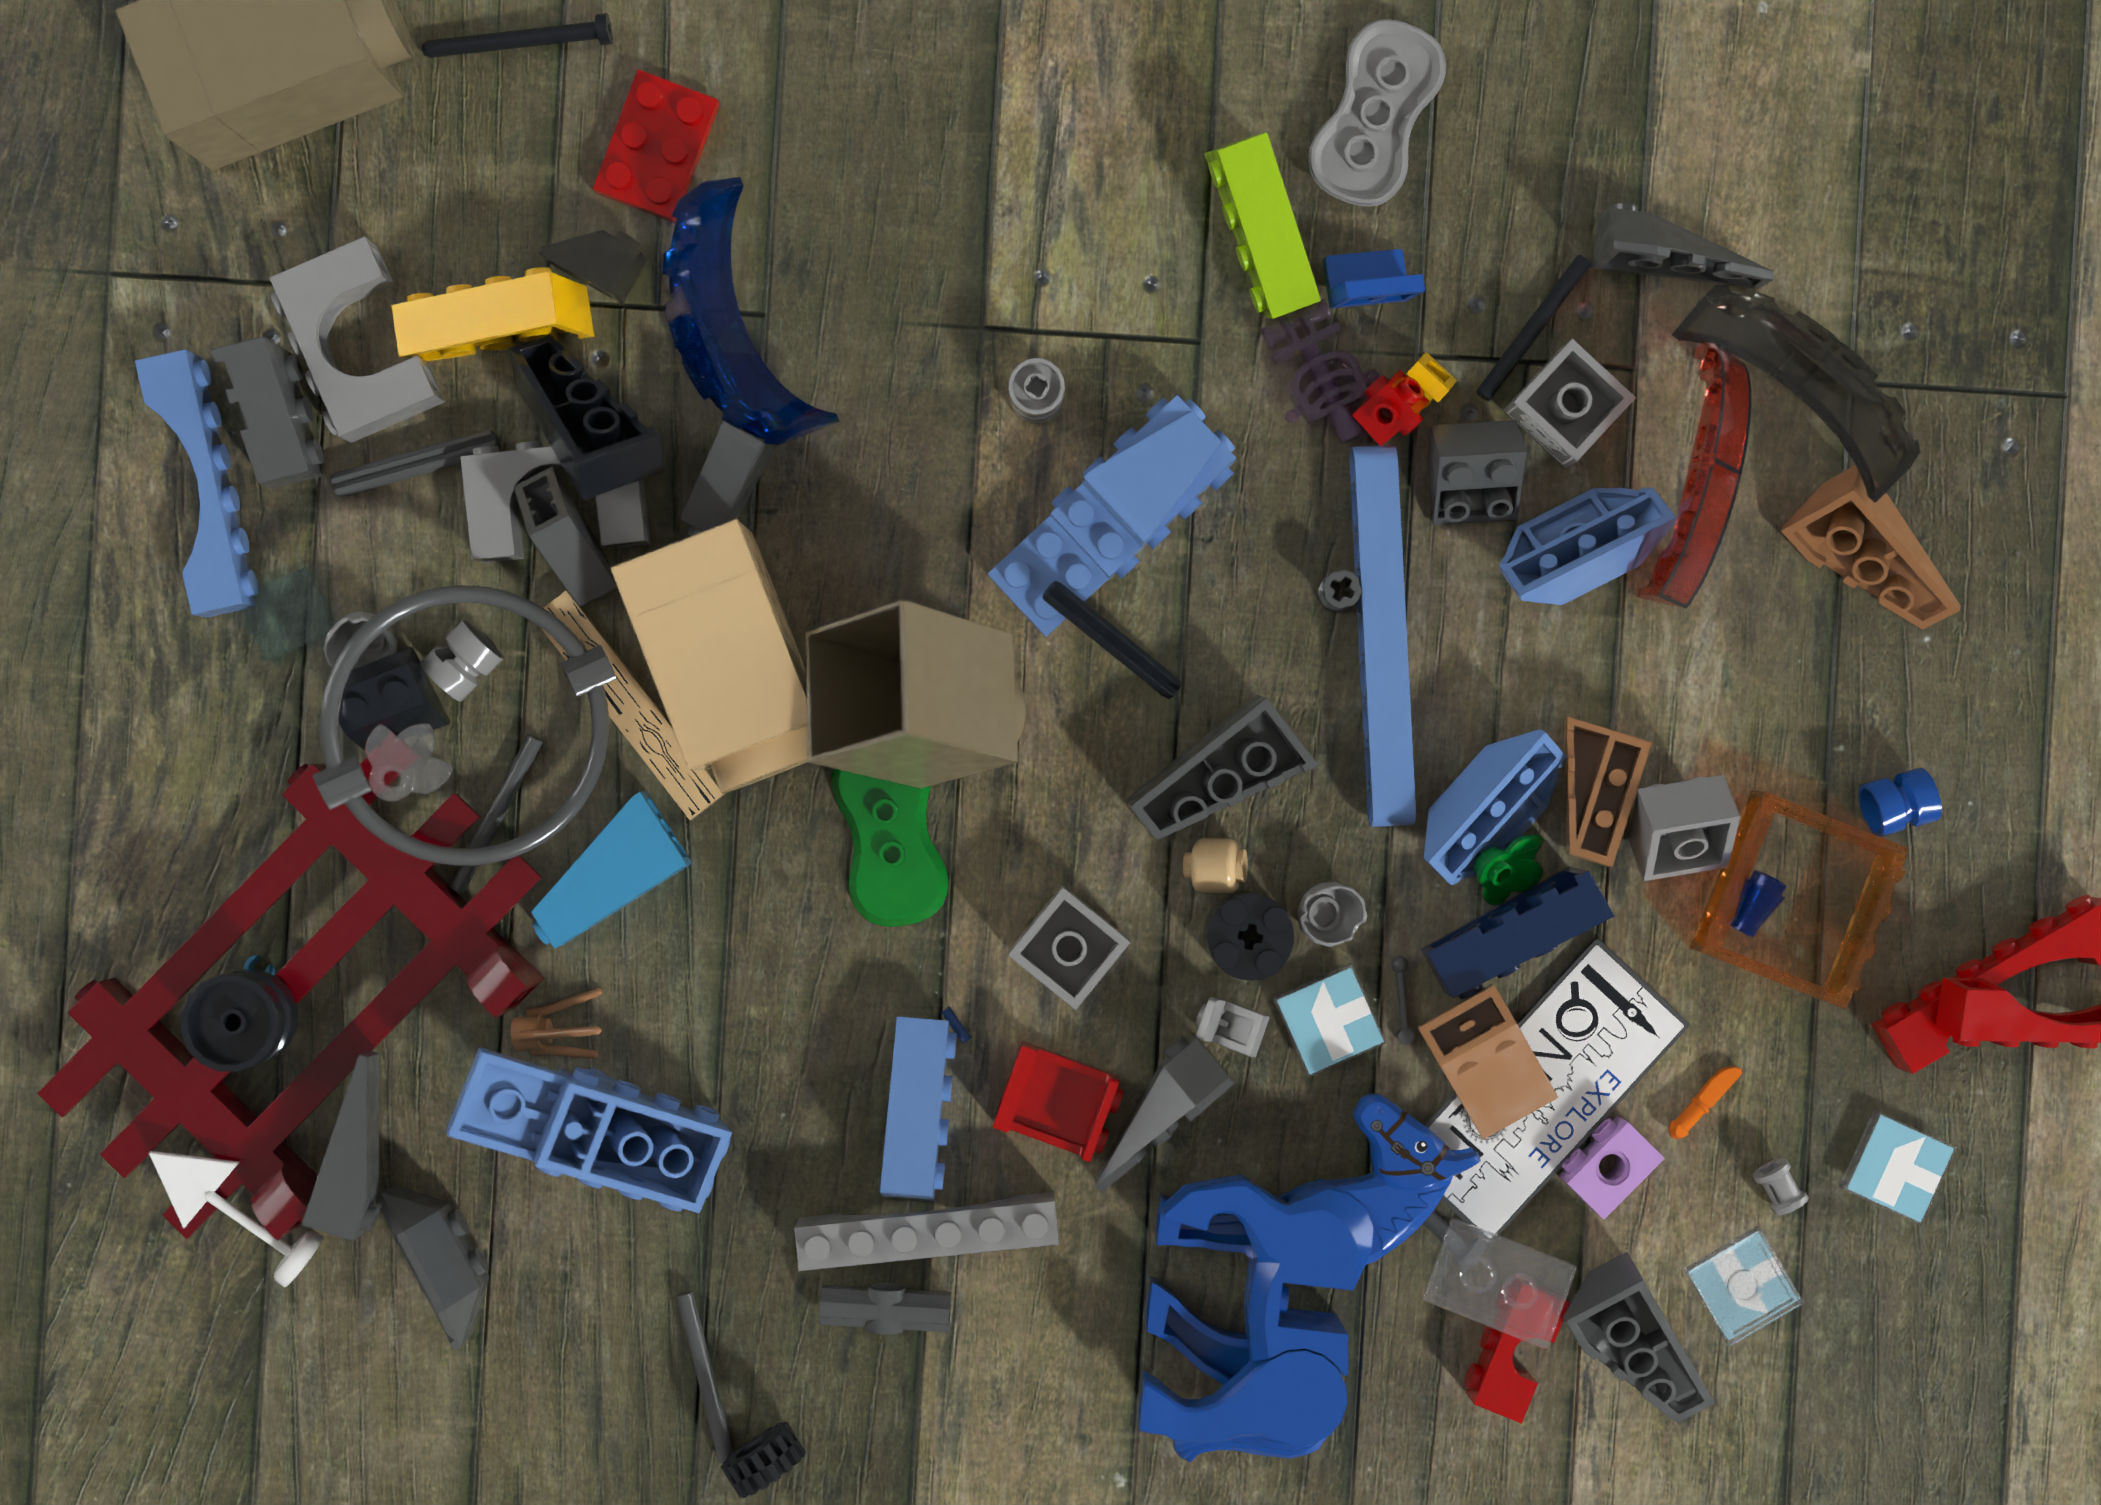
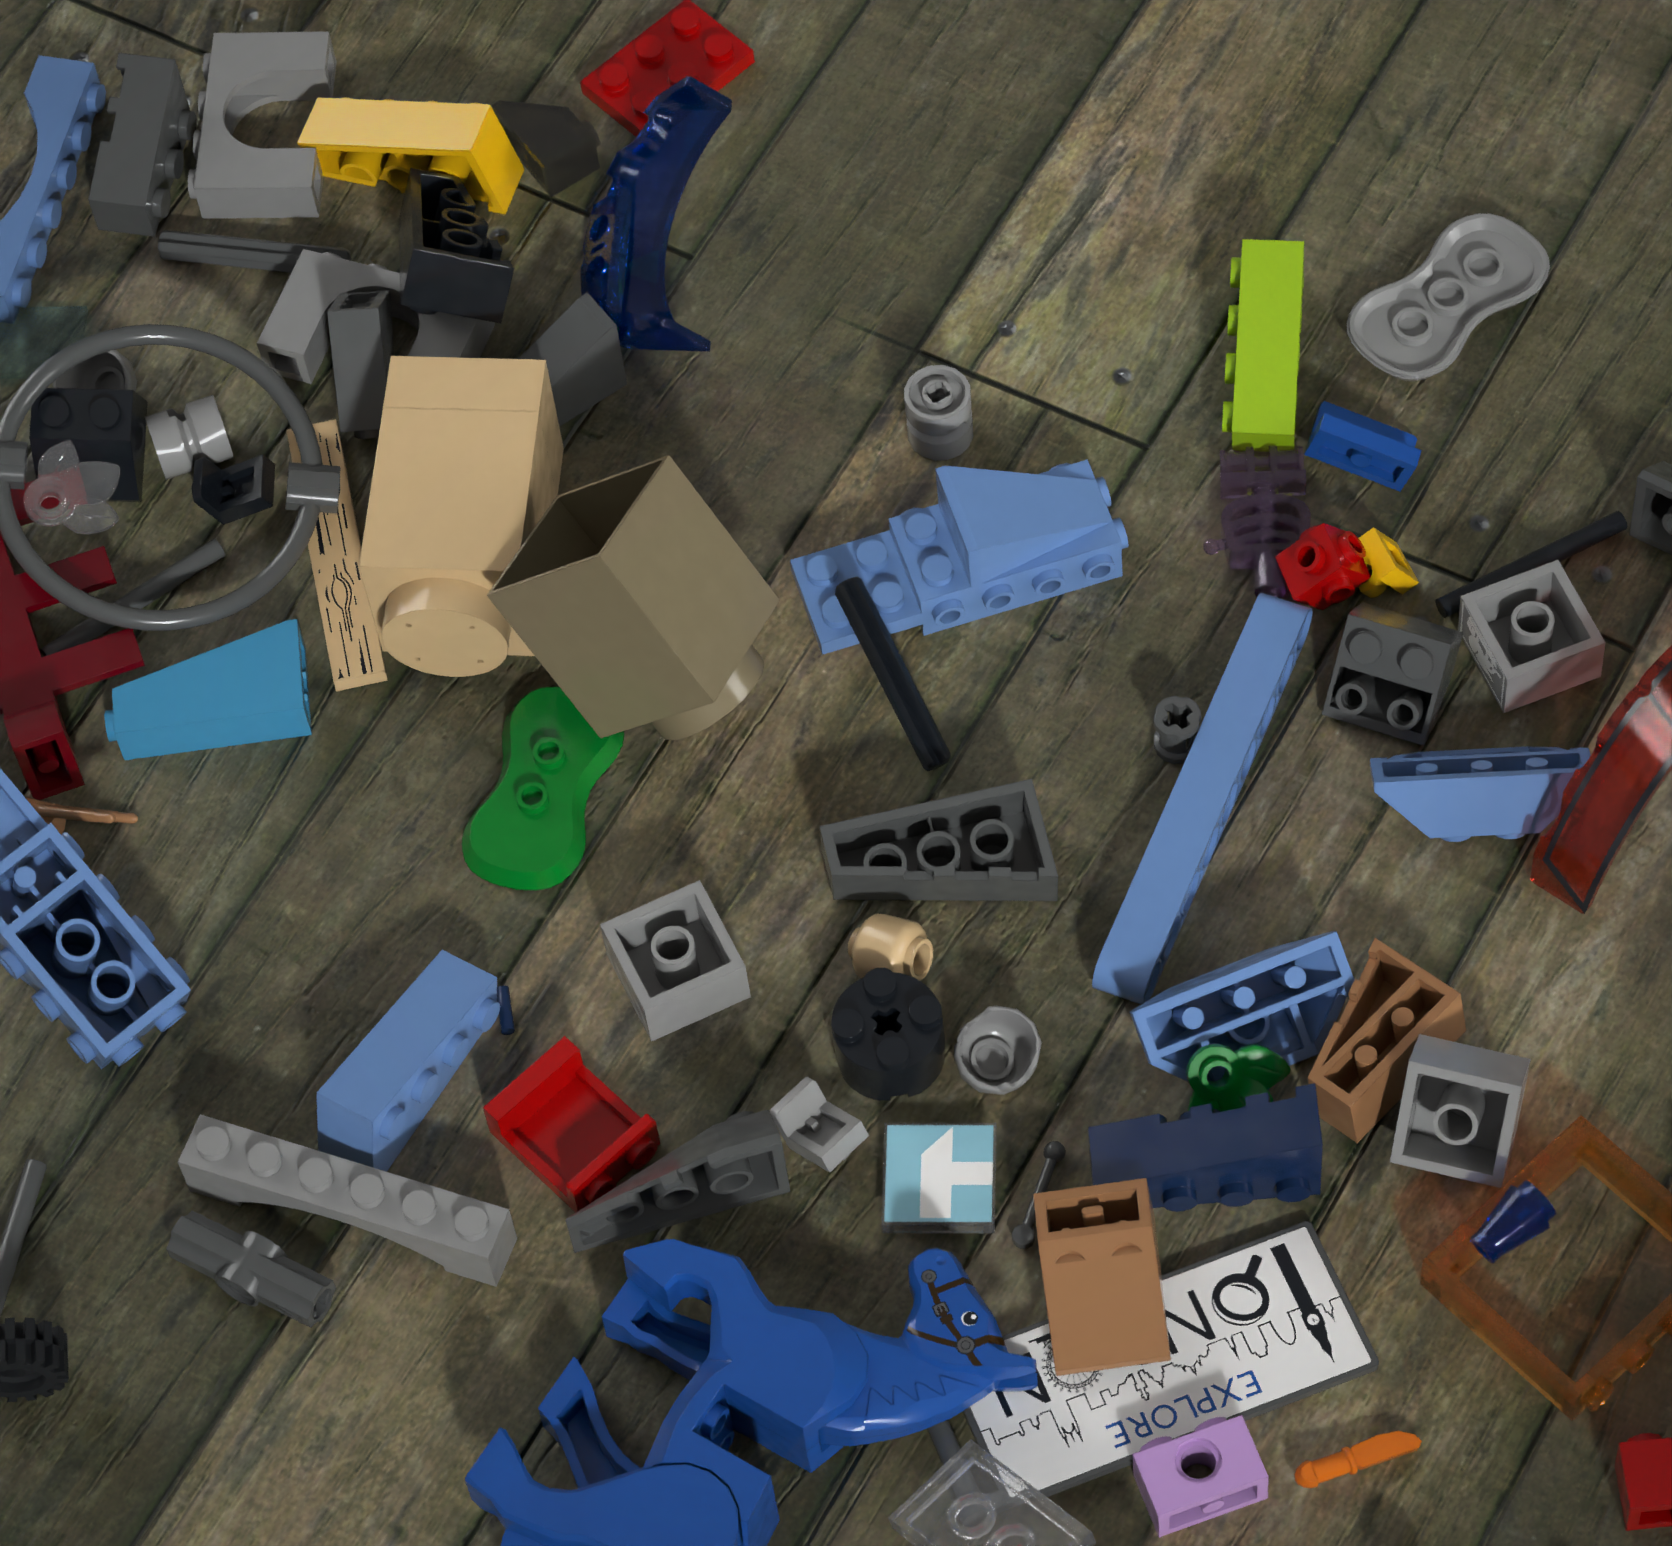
camera: 30 degrees right, 30 degrees down
none -> black bracket [191,454,275,525]

